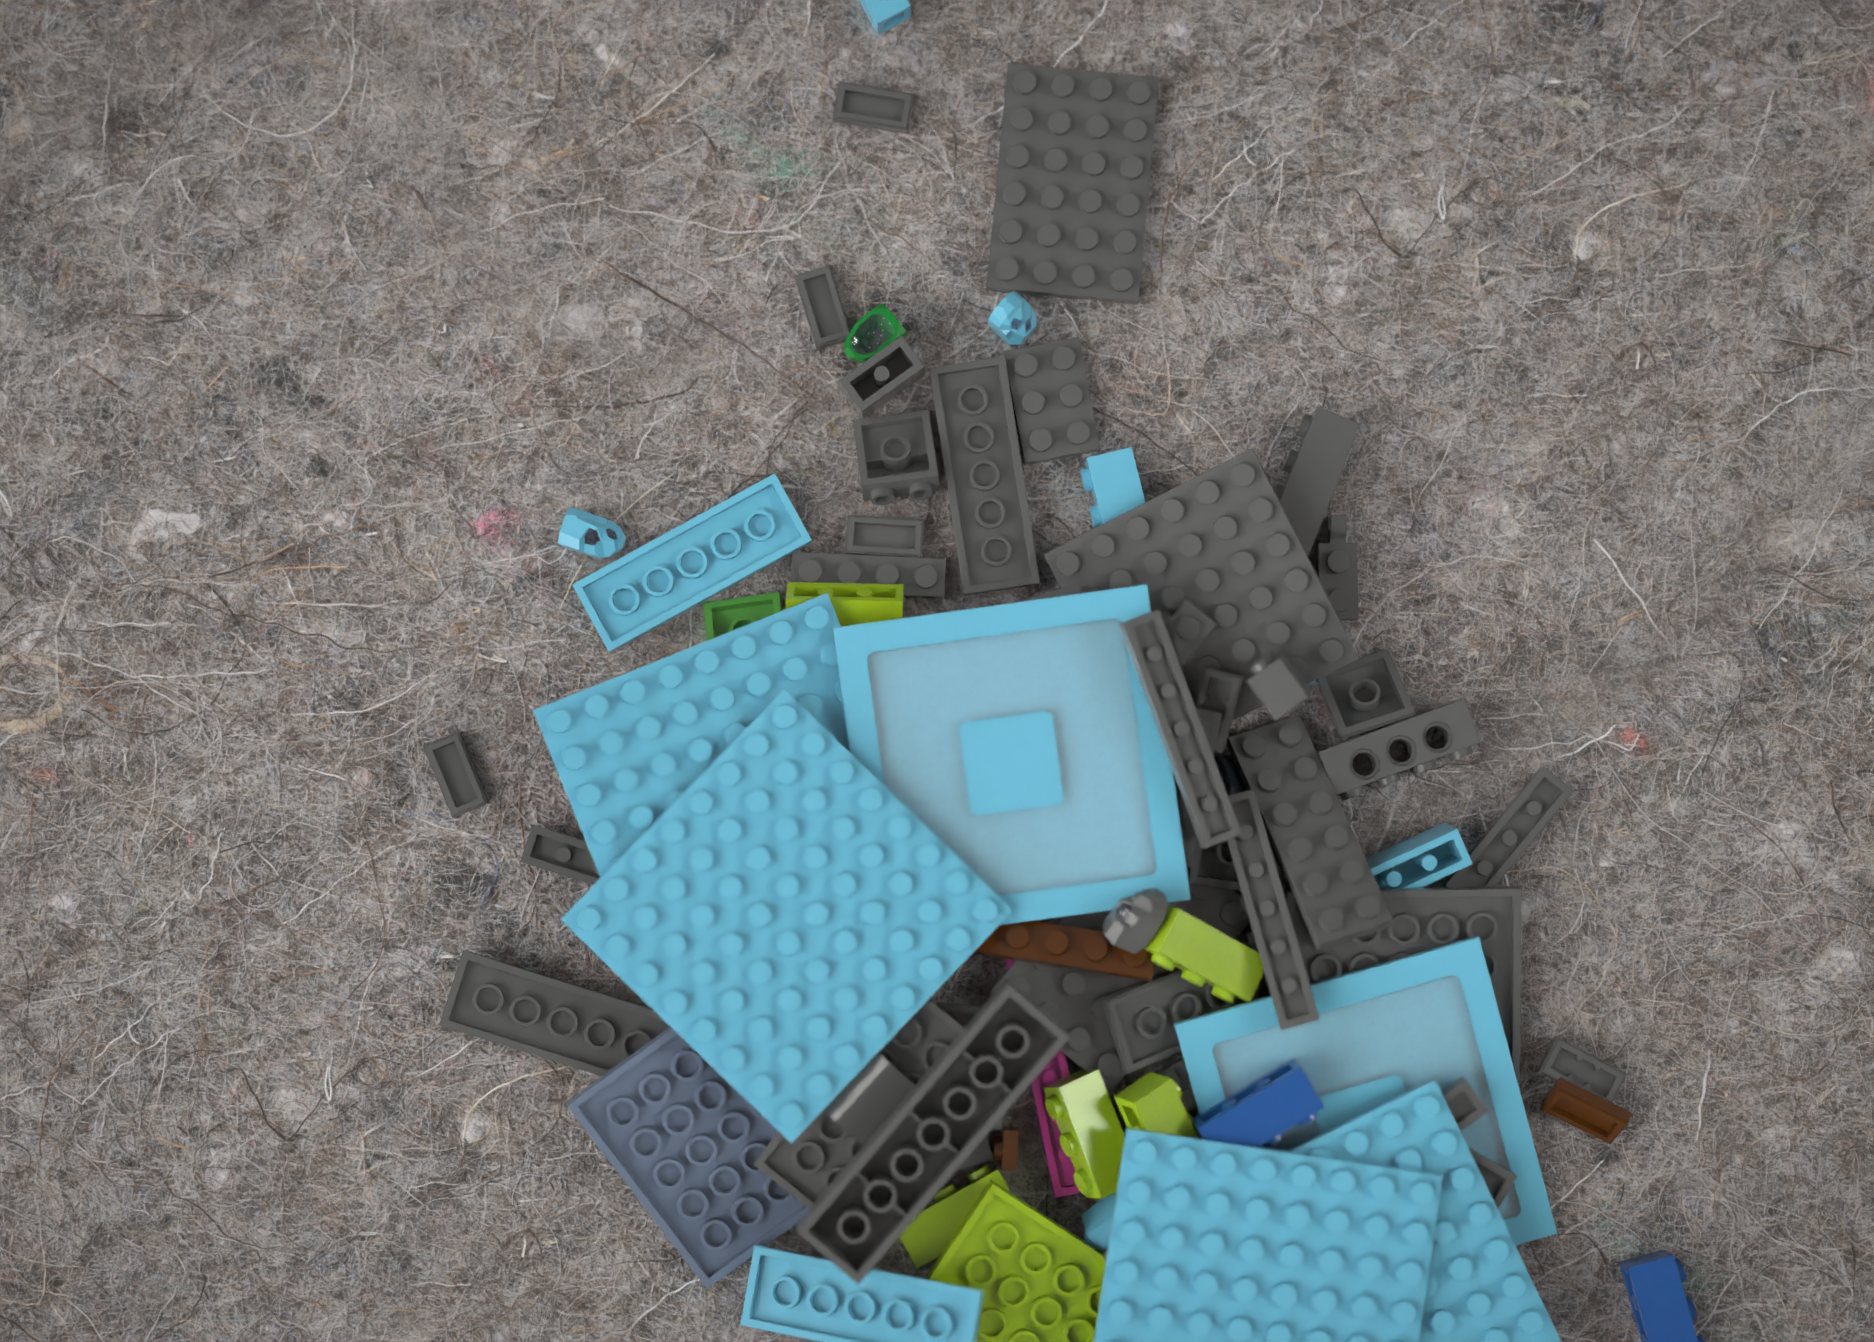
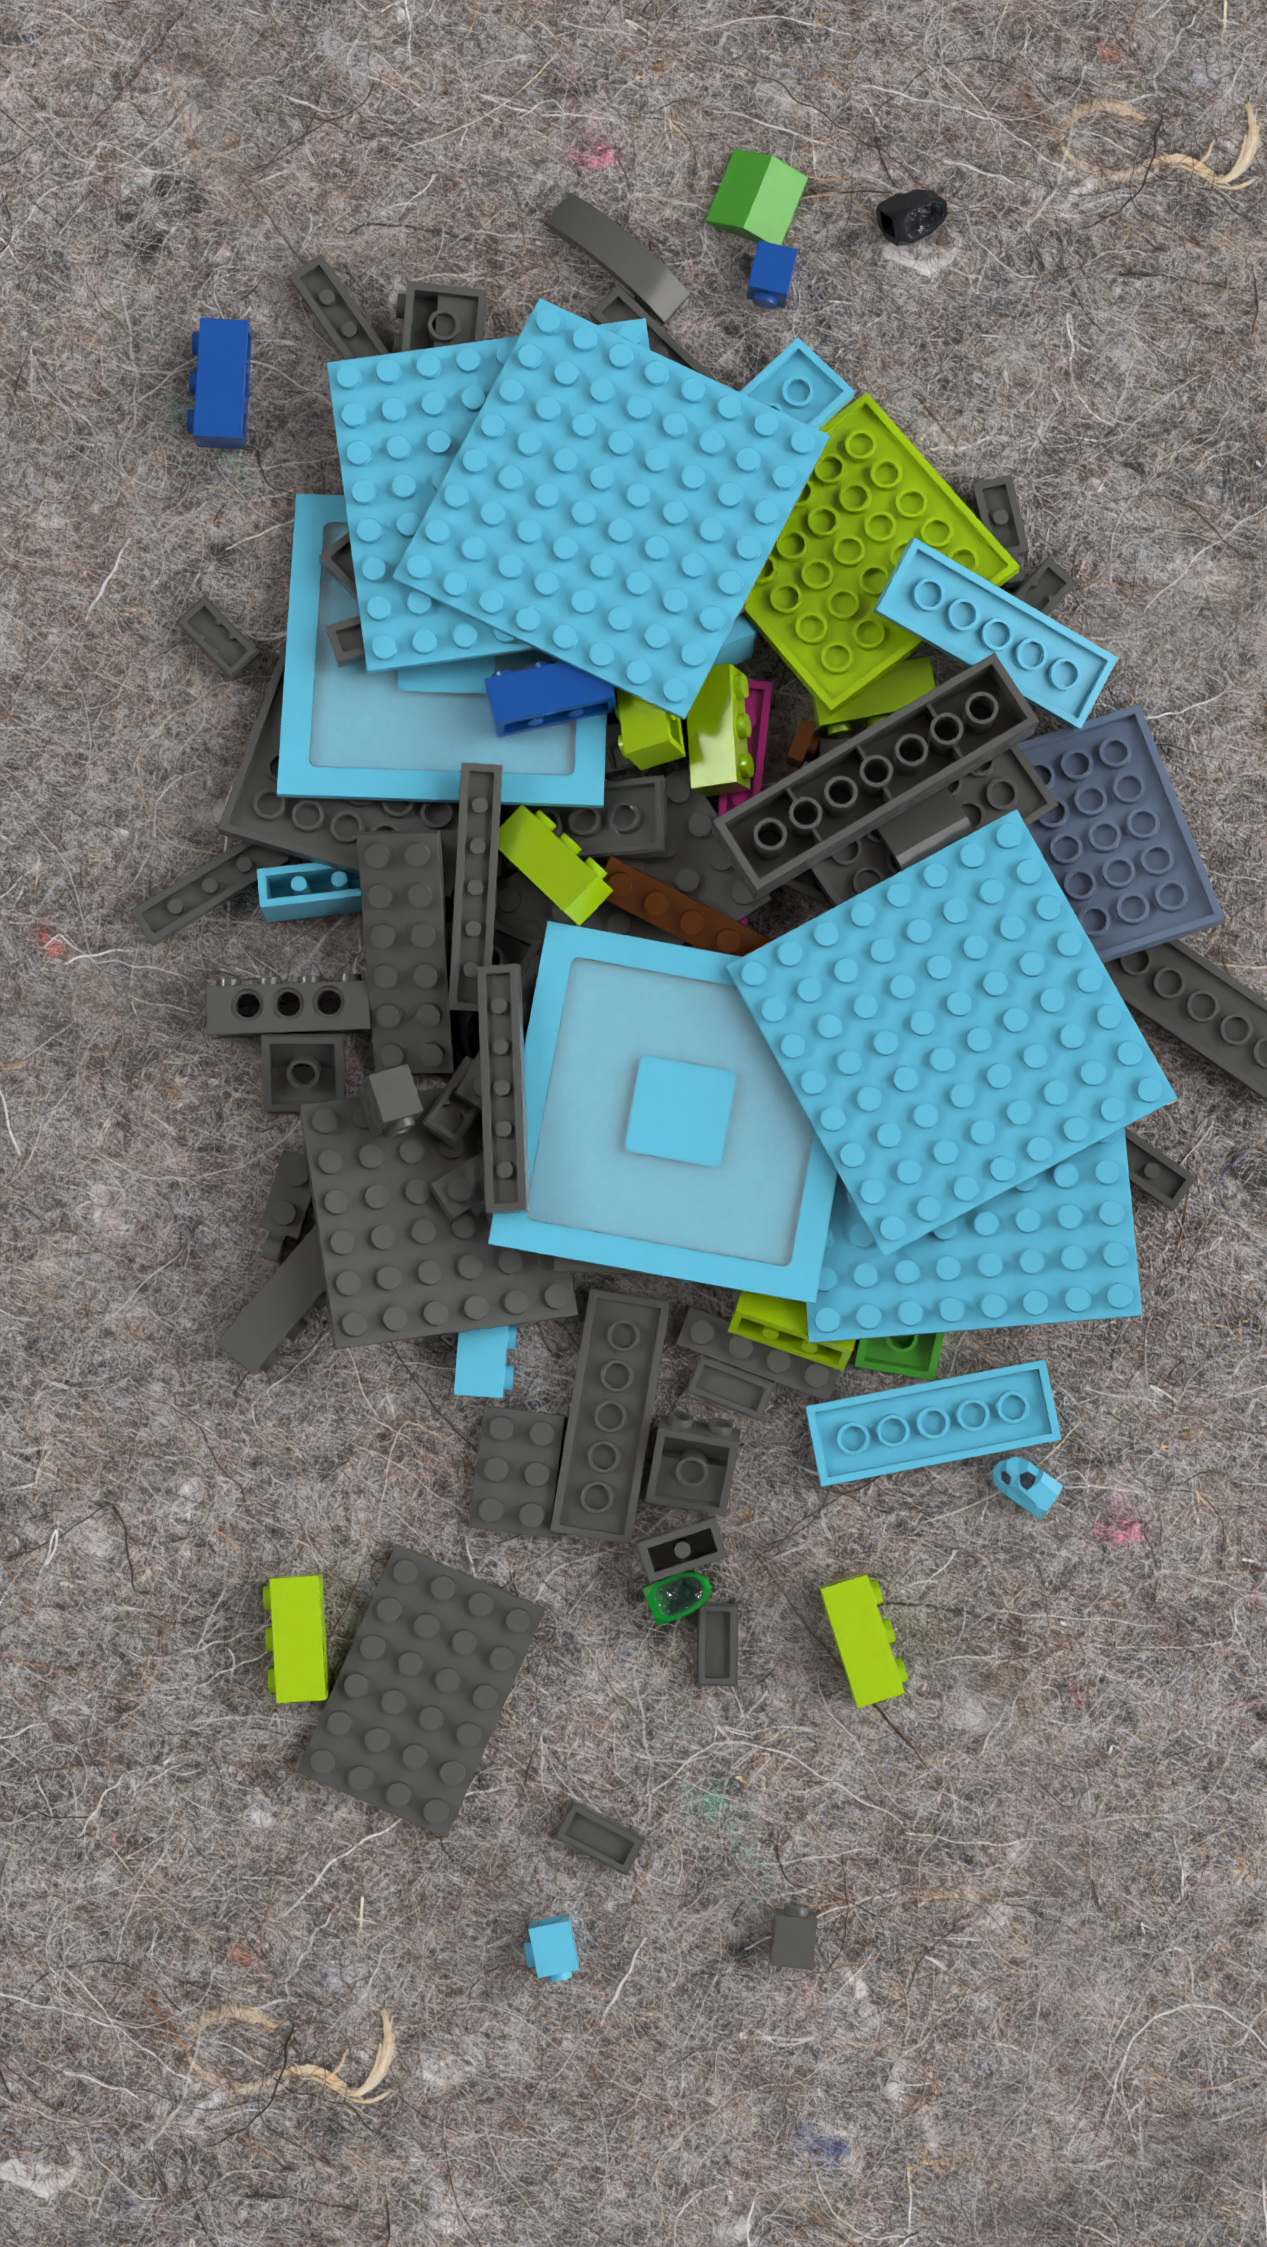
camera: 165 degrees left, 0 degrees up
dark grey tile [423,731,490,818] -> none
medium azure rock [988,291,1037,345] -> none
dark grey rock [1103,888,1168,954] -> none
reddish brown tile [1540,1078,1631,1144] -> none
none -> lime brick [263,1573,330,1703]
none -> dark grey brick [769,1903,818,1970]
none -> lime brick [818,1572,909,1708]

